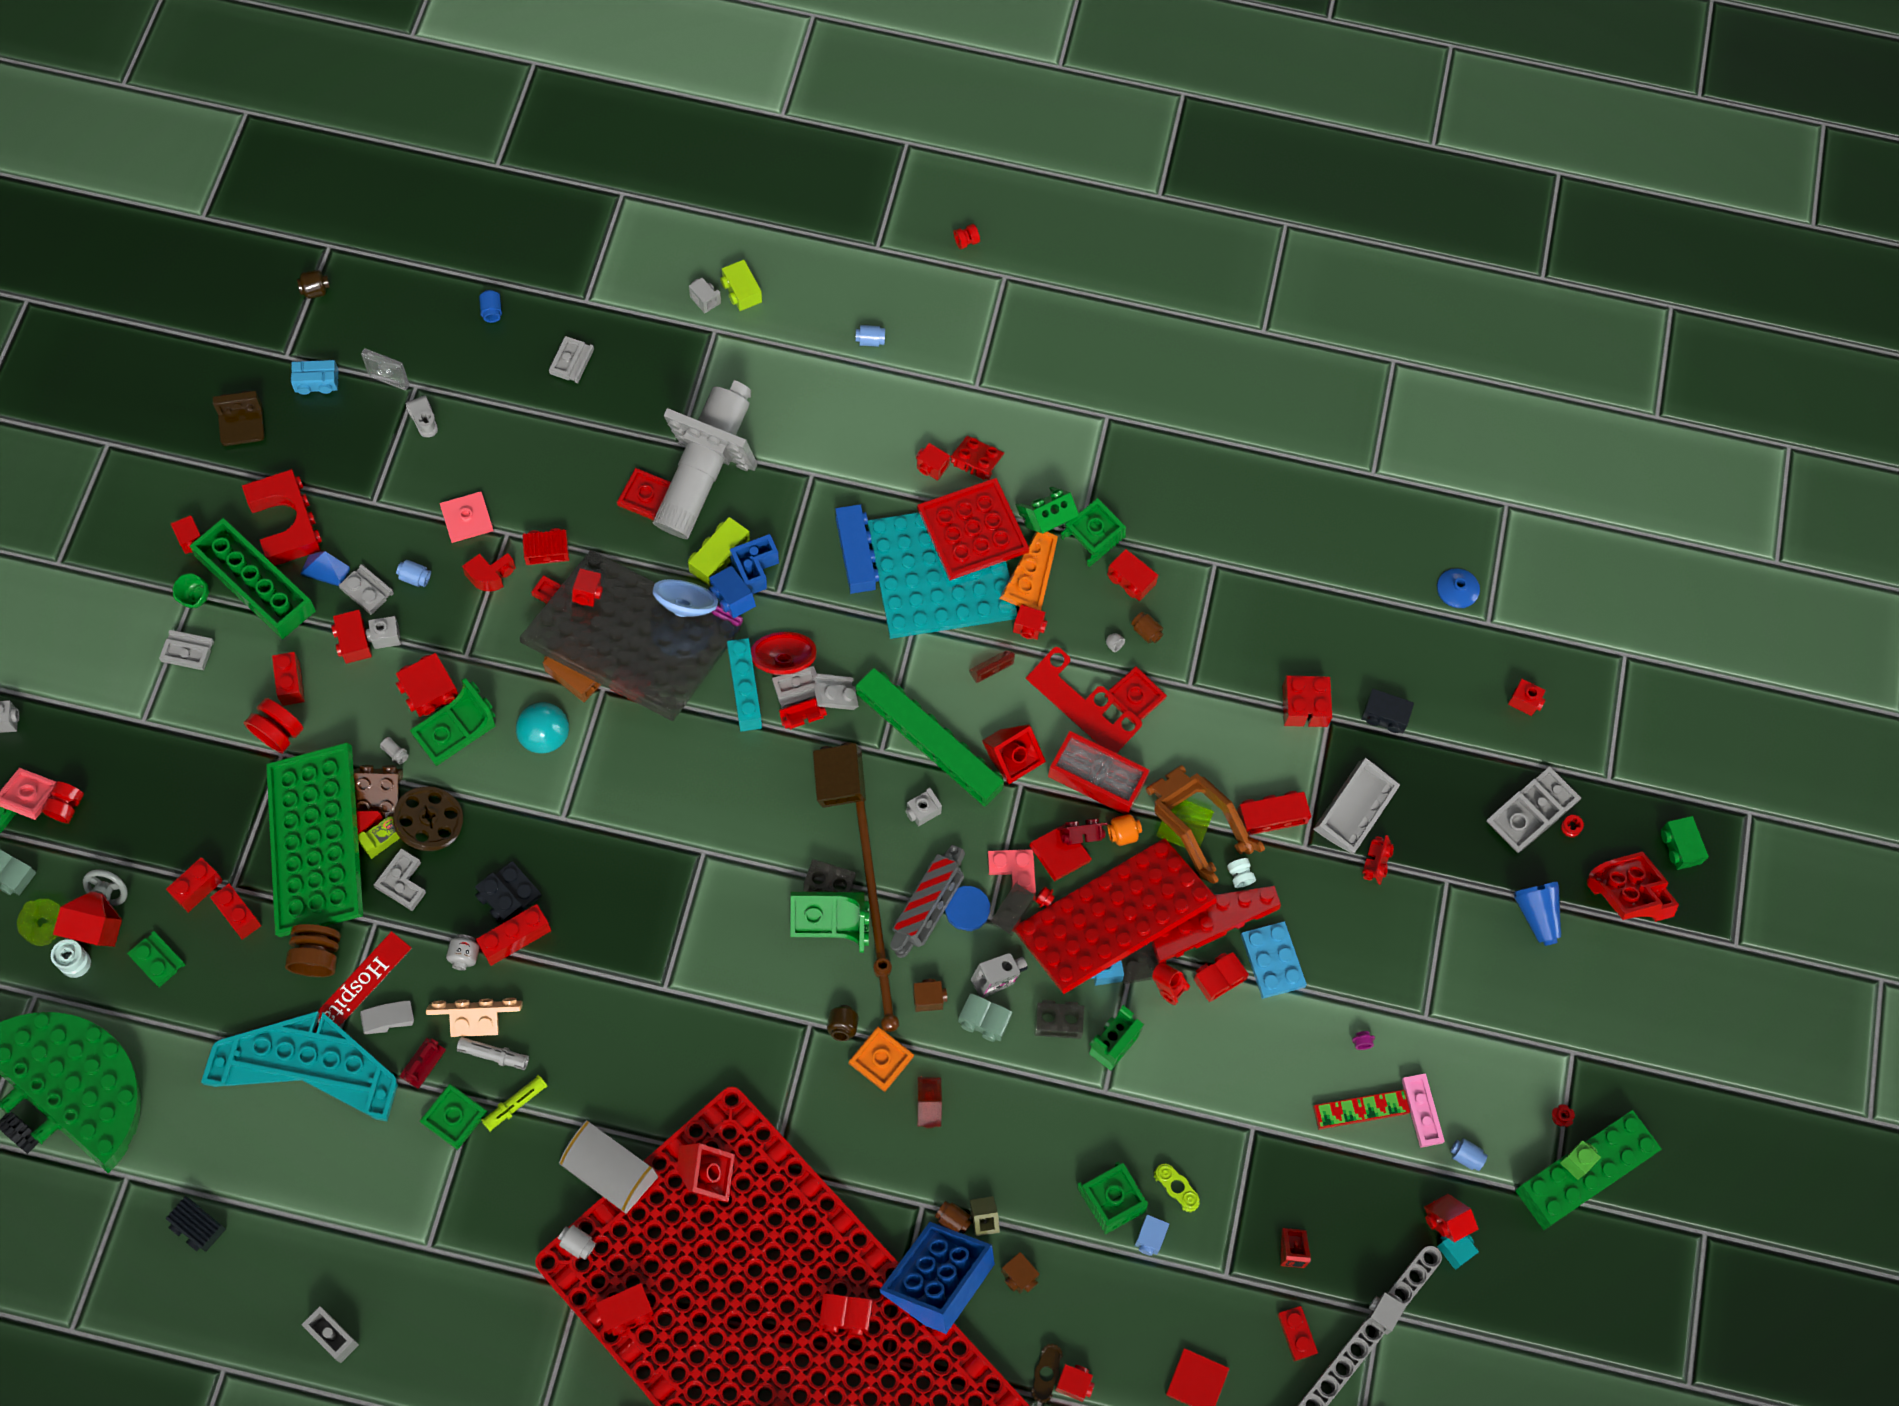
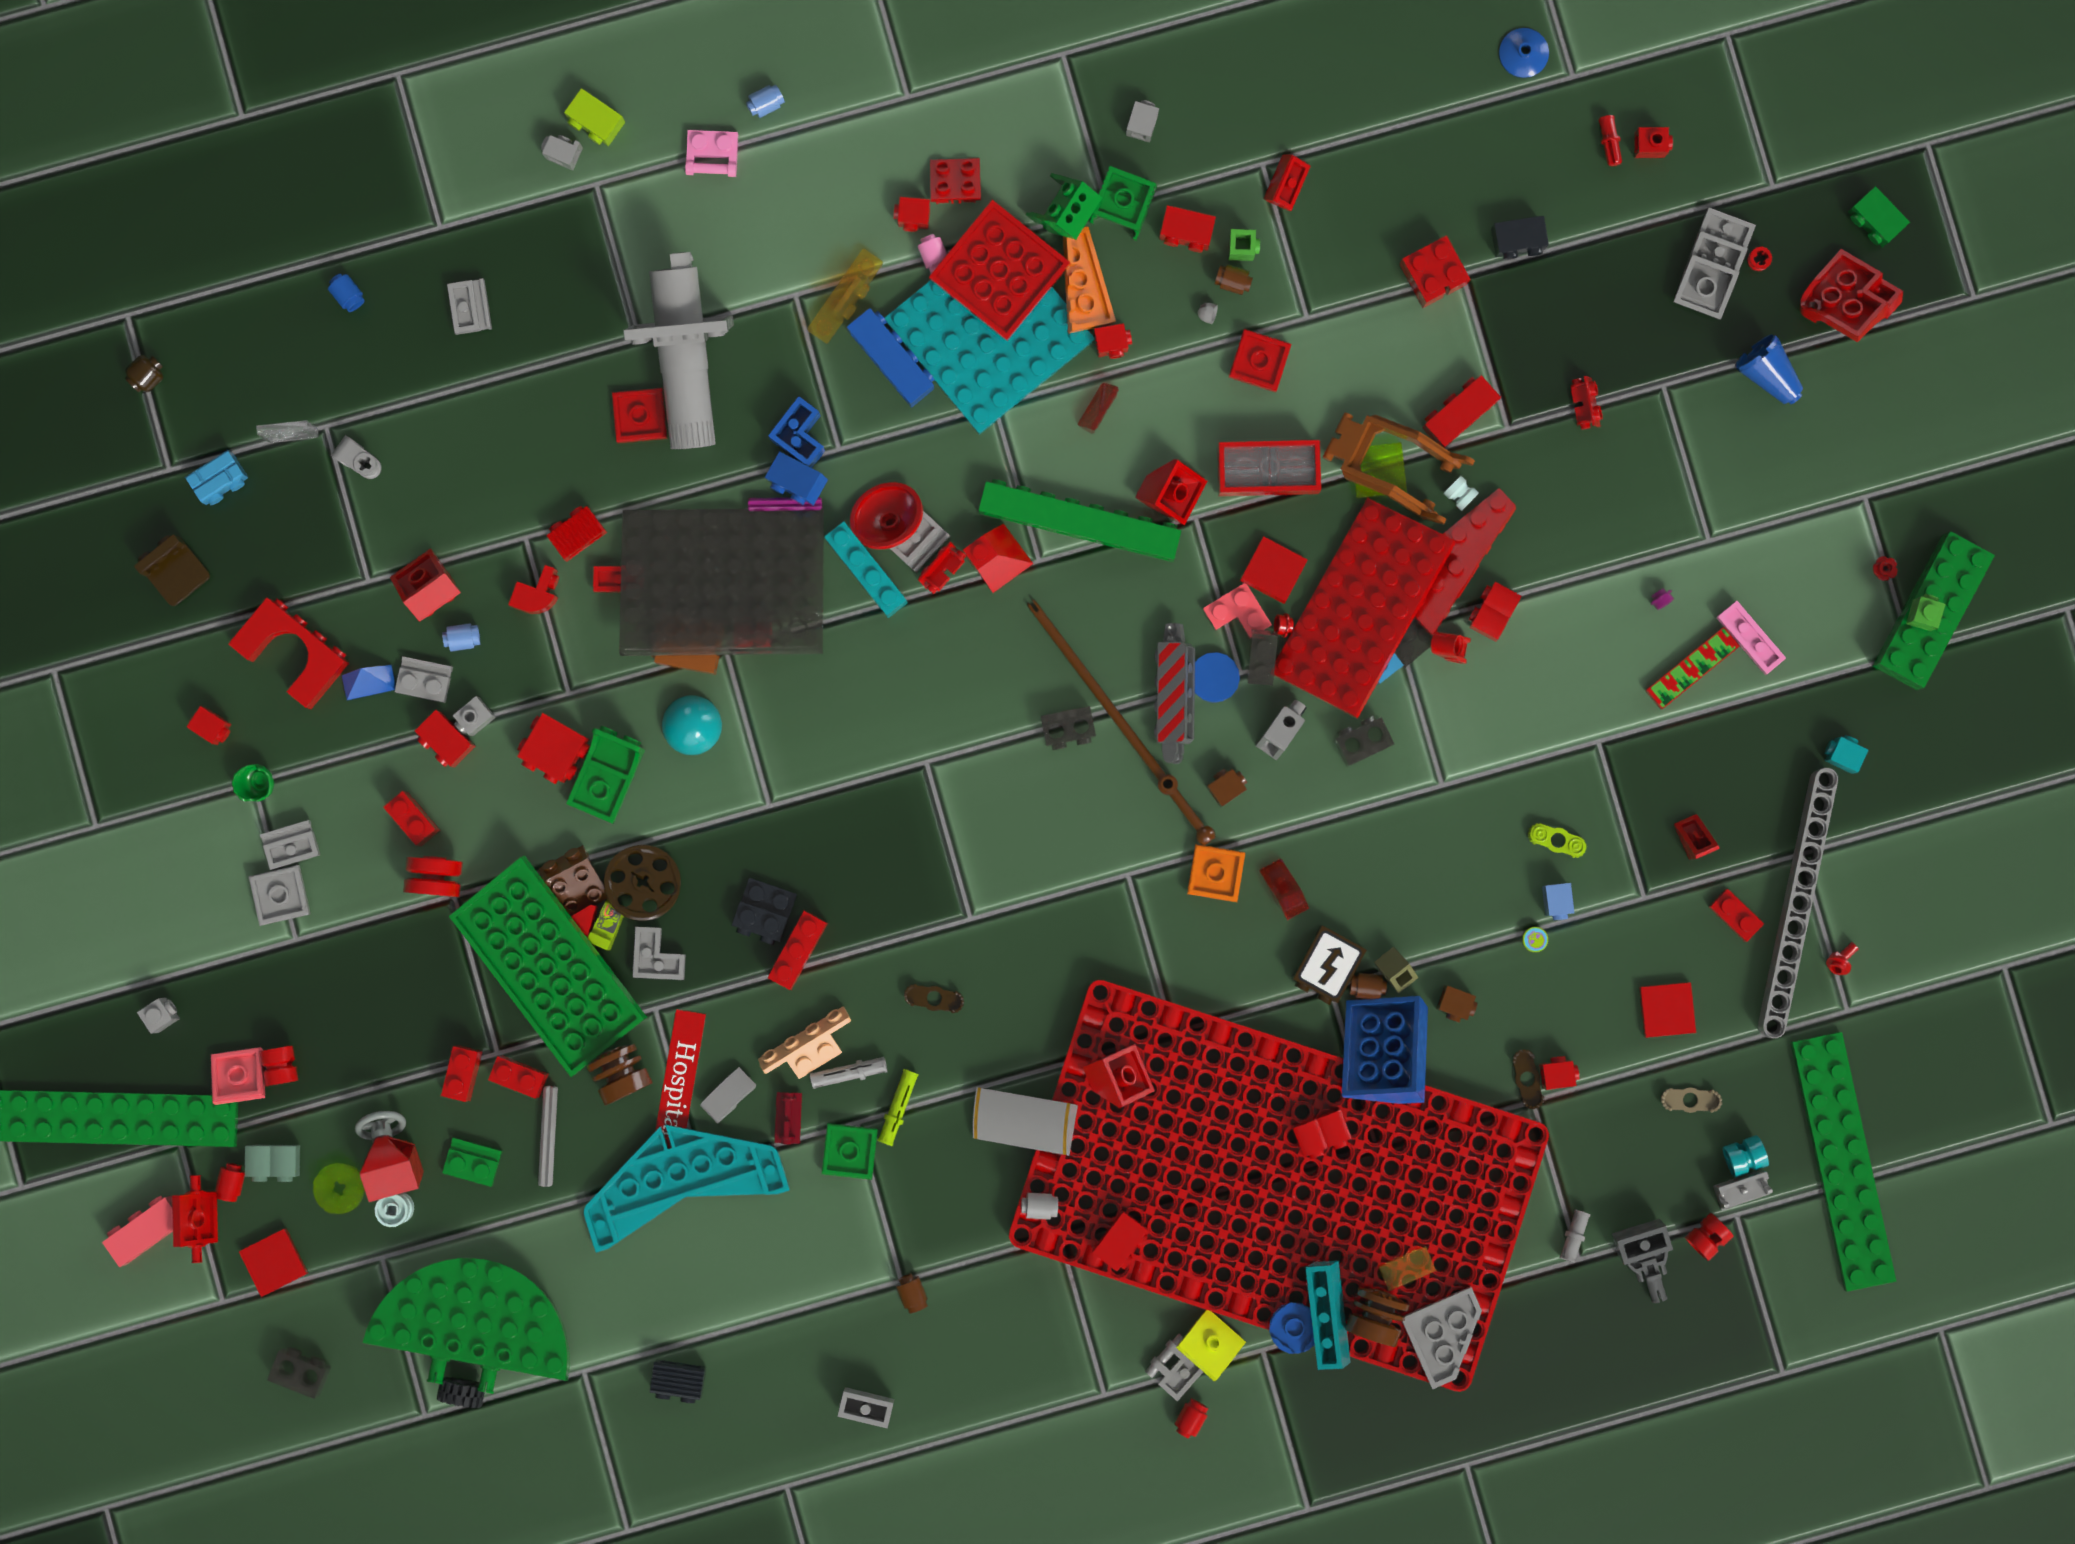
camera: 25 degrees left, 20 degrees up
green brick [190,518,316,640] -> none
light grey pin [380,737,408,765] -> none
coral plate [440,492,493,543] -> none
light grey head [446,934,479,971] -> none
red brick [572,568,603,607] -> none
light blue dish [653,579,718,617] -> none
lime brick [688,517,750,586] -> none
bracket [790,892,869,953] -> none
light grey plate [812,674,859,710] -> none
dark brown brick [813,742,866,808] -> none
dark brown head [827,1005,859,1041] -> none
light grey brick [905,788,942,827] -> none
sand green brick [958,993,1012,1042] -> none
red piece [1026,647,1142,753] -> none
dark red hinge [1057,819,1108,845] -> none
green piece [1077,1161,1148,1235] -> none
green piece [1089,1005,1144,1071] -> none
orange head [1107,814,1142,846] -> none
dark azure plate [1241,921,1307,999] -> none
light grey slope [1313,758,1400,854] -> none
light grey brick [1366,1293,1406,1335] -> none
red brick [1424,1194,1478,1242] -> none
medium blue brick [1450,1138,1488,1171] -> none
none -> light grey plate [249,865,311,926]
none -> red slope [390,548,461,622]
none -> light grey axle [538,1086,558,1187]
none -> bright pink plate [685,130,738,177]
none -> clear yellow bracket [807,249,883,344]
none -> reddish brown brick [895,1273,928,1314]
none -> dark brown piece [904,984,964,1013]
none -> bright pink brick [917,234,947,274]
none -> red slope [963,523,1033,593]
none -> light grey brick [1126,100,1159,143]
none -> bright green brick [1228,229,1260,261]
none -> red slope [1264,154,1310,211]
none -> panel [1291,925,1367,1005]
none -> tile [1522,927,1548,952]
none -> red axle [1598,115,1622,166]

